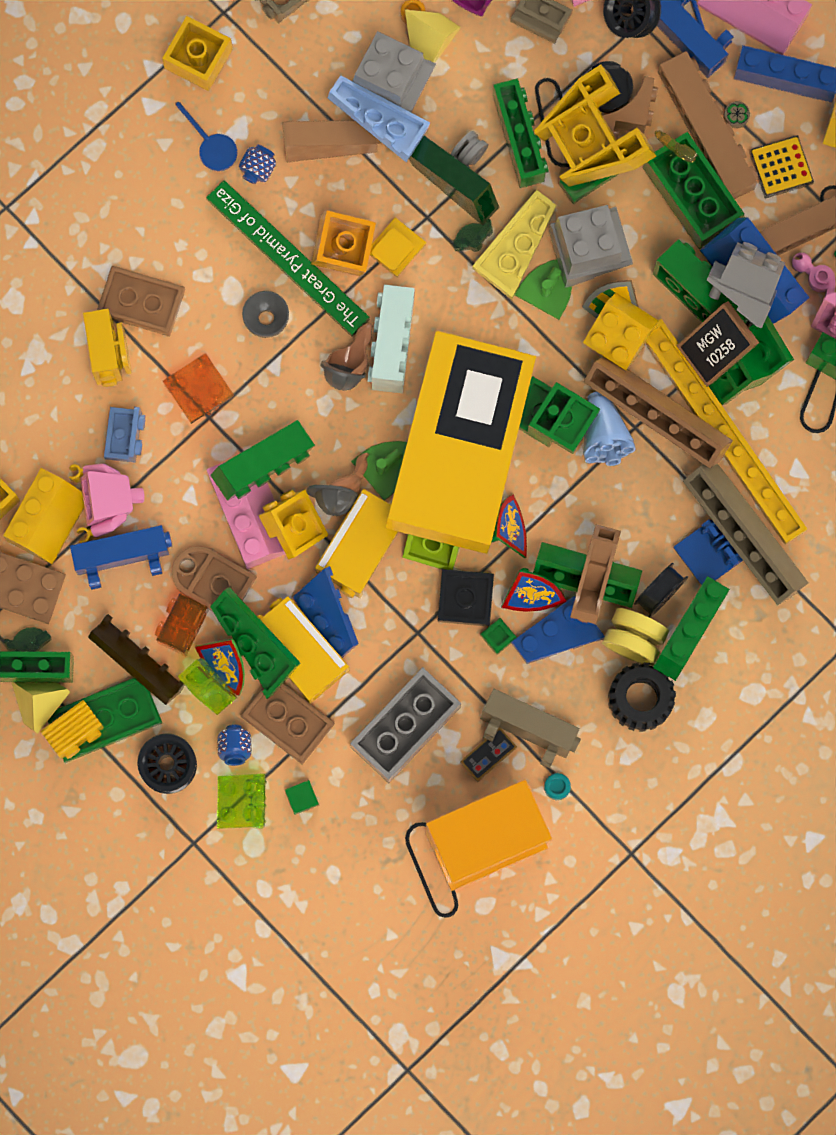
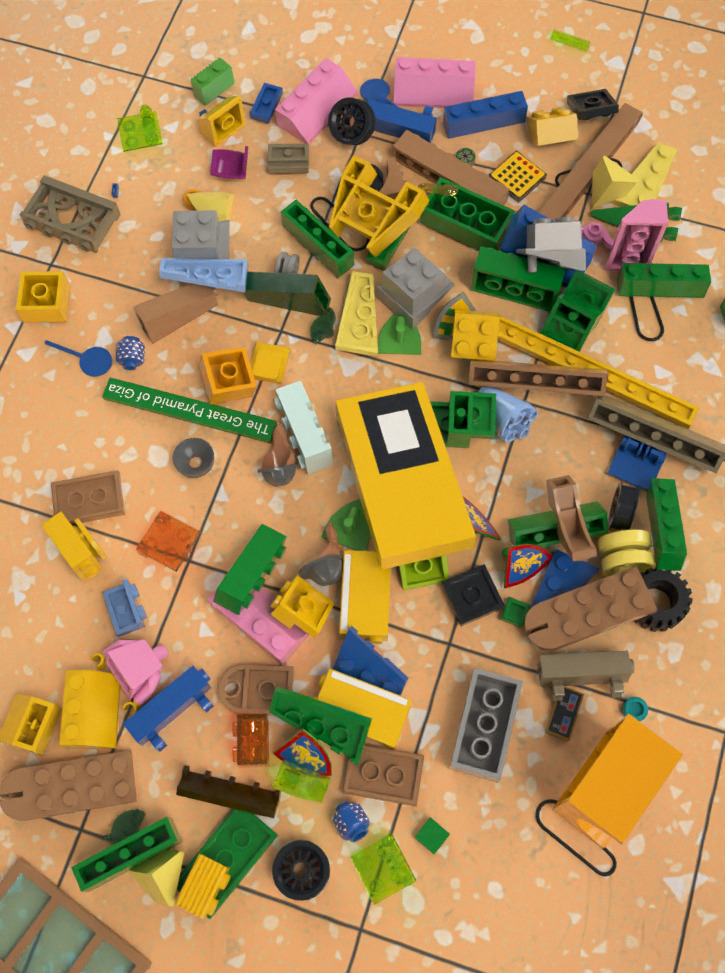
camera: 25 degrees left, 10 degrees down
black tile [677,301,759,387] -> none
none -> medium nougat plate [525,566,657,651]

